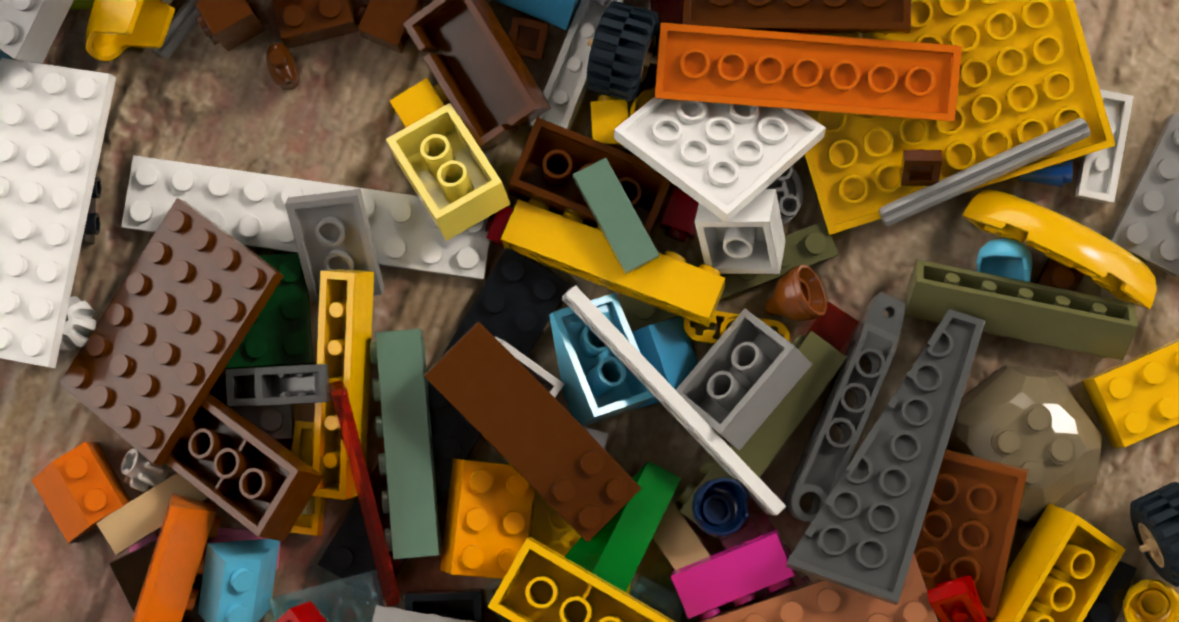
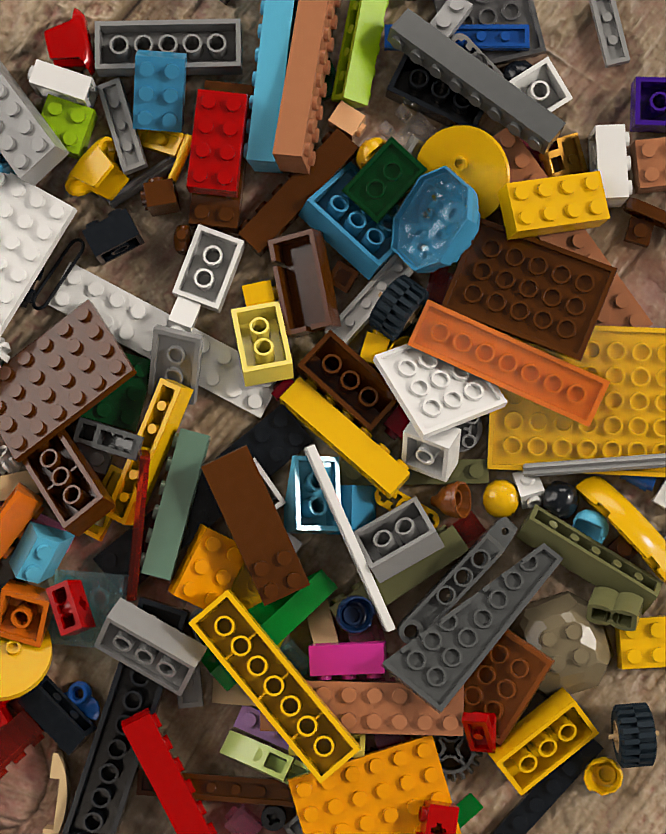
camera: 20 degrees right, 0 degrees up
sand green tile [572,158,659,275] -> none
reddish brown plate [900,149,942,186] -> none
none -> black piece [32,238,85,310]
none -> black brick [82,208,145,265]
none -> white brick [167,295,201,333]
none -> white brick [172,224,245,313]
none -> yellow hair [483,479,520,518]
none -> white bracket [512,471,545,509]
none -> black hair [543,481,580,519]
none -> olive brick [586,587,644,631]

